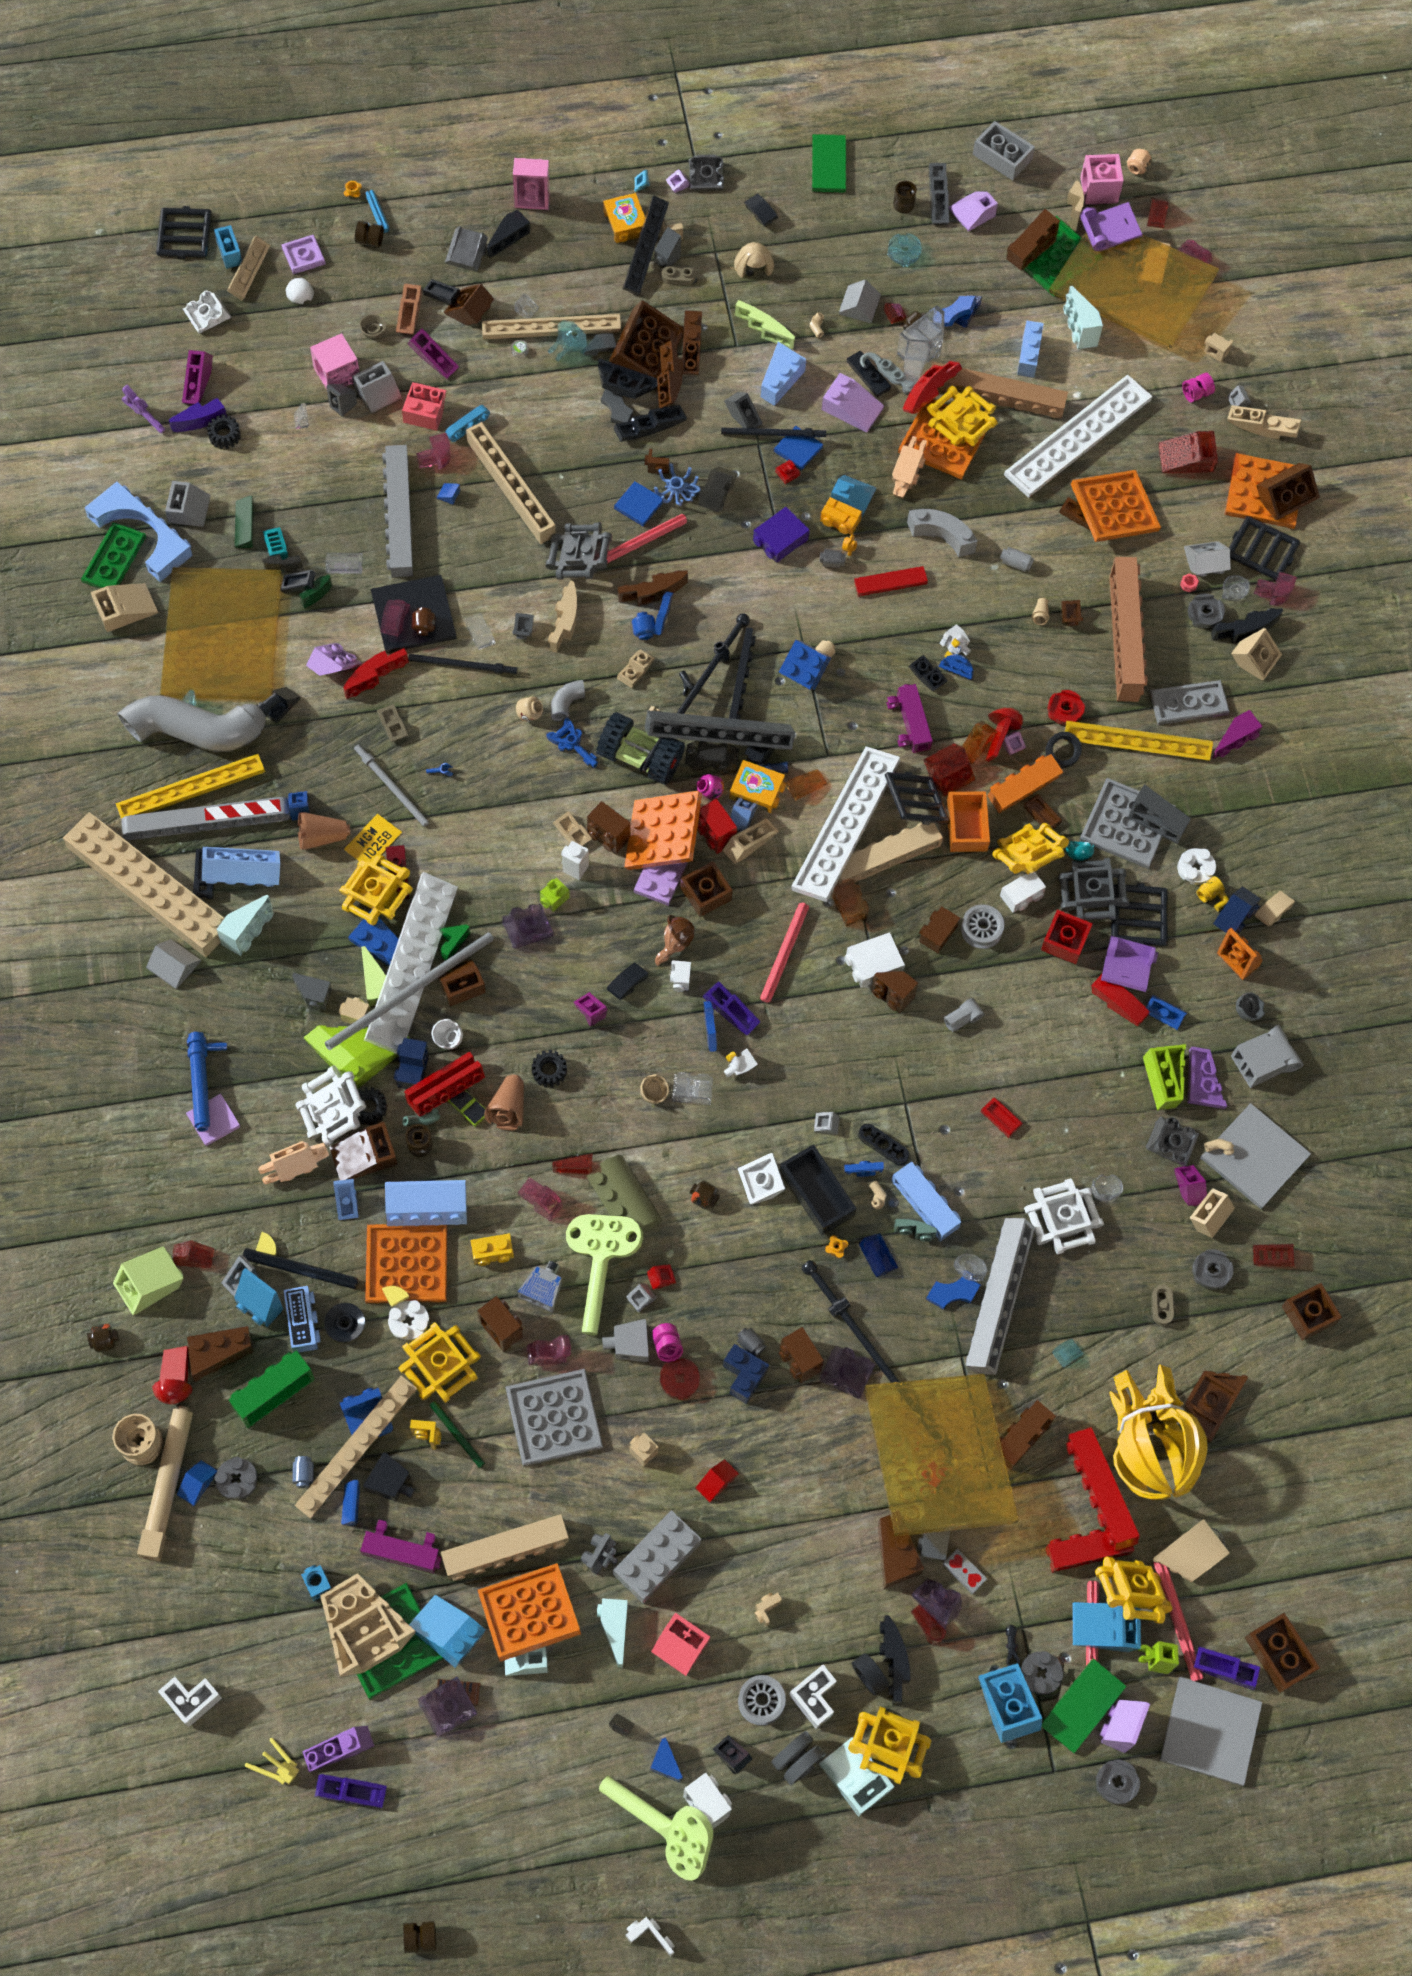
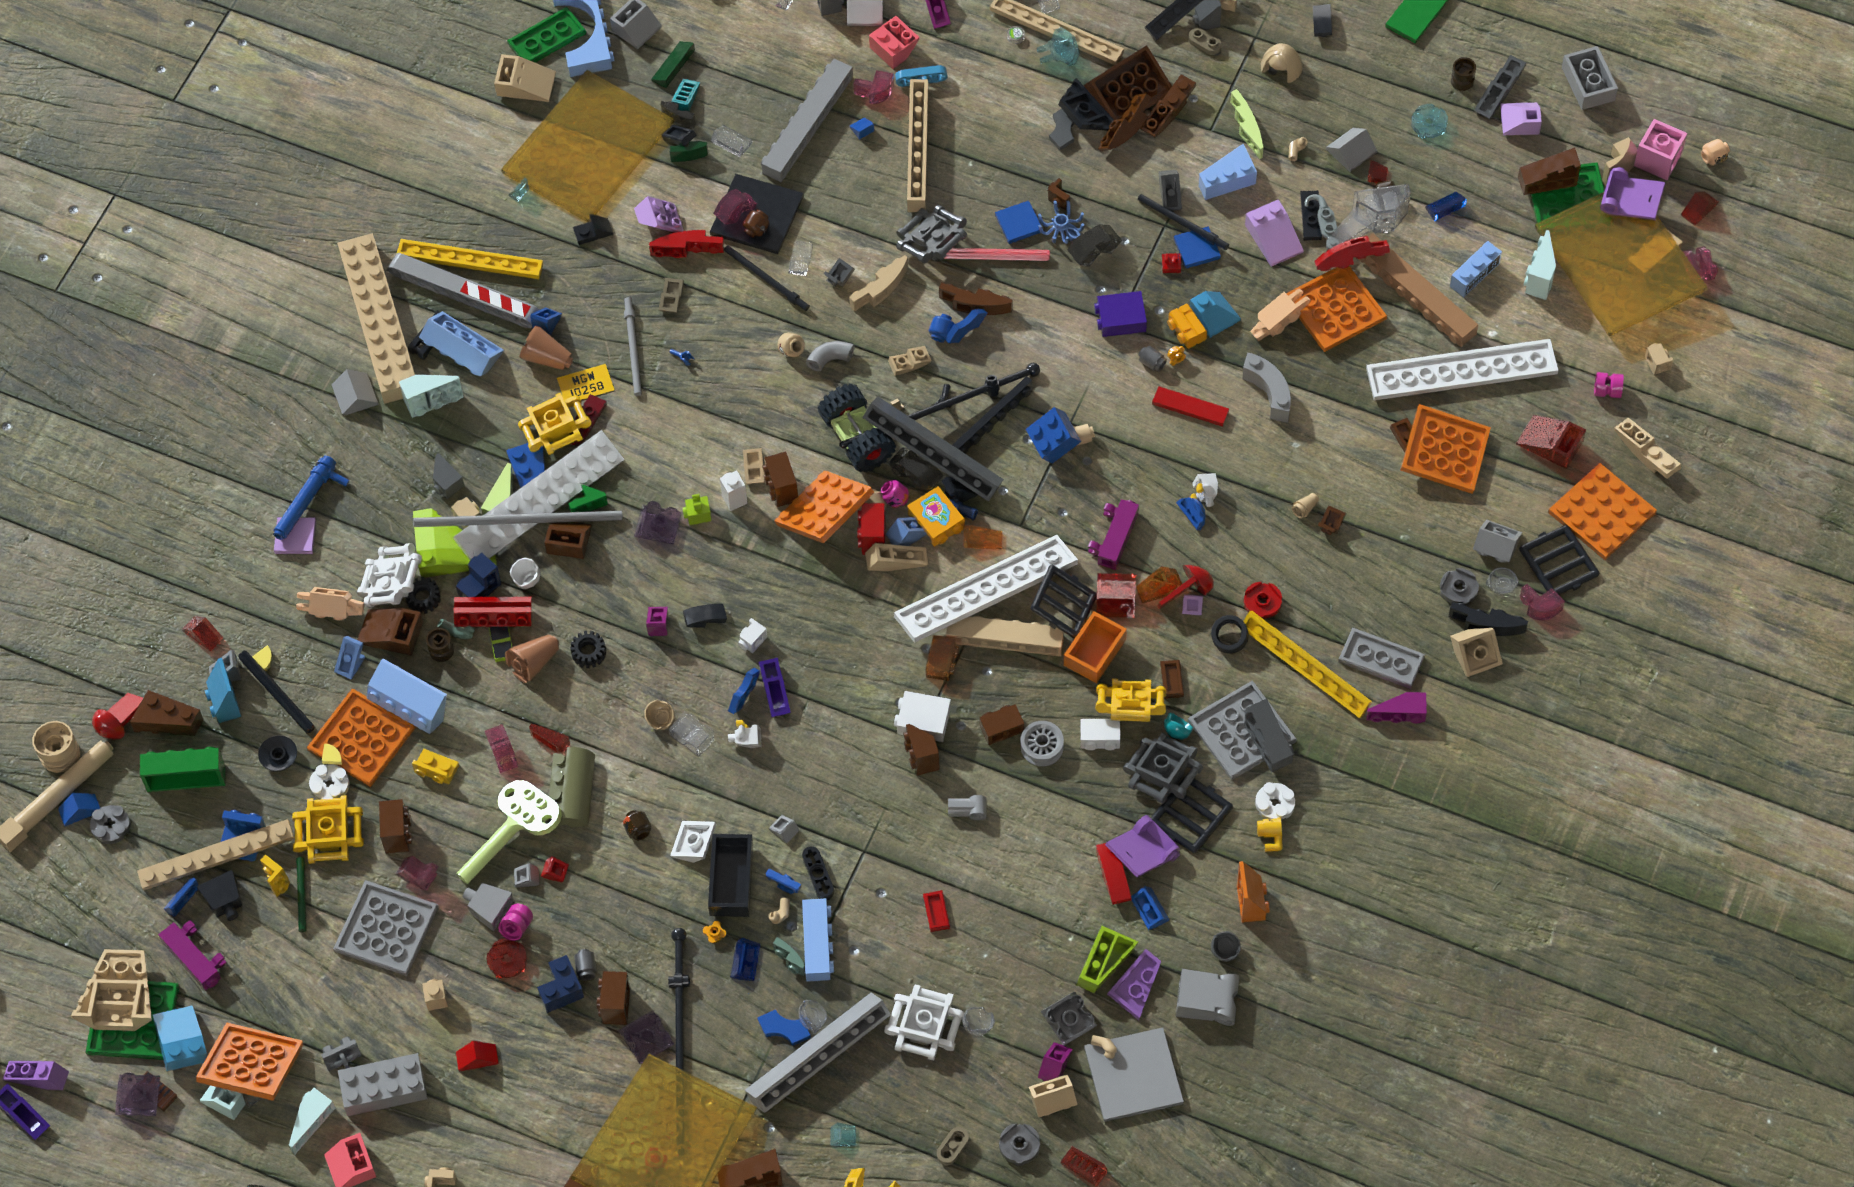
camera: 40 degrees right, 5 degrees down
dark brown head [87,1323,119,1352] -> none
yellowish green slope [113,1246,184,1315] -> none
light grey animal [117,693,281,752] -> none
brick [284,1286,321,1353] -> none
sand blue brick [292,1456,313,1488] -> none
dark azure brick [301,1565,331,1601] -> none
tan brick [441,1514,569,1581] -> none
light grey torso [518,1261,562,1313] -> none
blue piece [546,718,598,768] -> none
dark grey slope [583,334,616,356] -> none
black slope [613,405,687,442] -> none
lavender plate [634,862,688,906] -> none
piece [655,915,695,966] -> none
reddish brown brick [680,861,733,917] -> none
coral axle [760,902,809,1003] -> none
black slope [908,655,948,692] -> none
yellow brick [927,386,998,446] -> none
tile [934,296,977,326] -> none
orange brick [987,754,1063,814] -> none
light grey head [1000,546,1034,572] -> none
red brick [1041,909,1093,964] -> none
nougat brick [1109,557,1148,702] -> none
coral tile [1180,573,1199,593] -> none
dark blue brick [1213,886,1261,934] -> none
light grey tile [1227,385,1251,407] -> none
tan slope [1255,891,1295,927] -> none
reddish brown slope [1256,463,1320,520] -> none

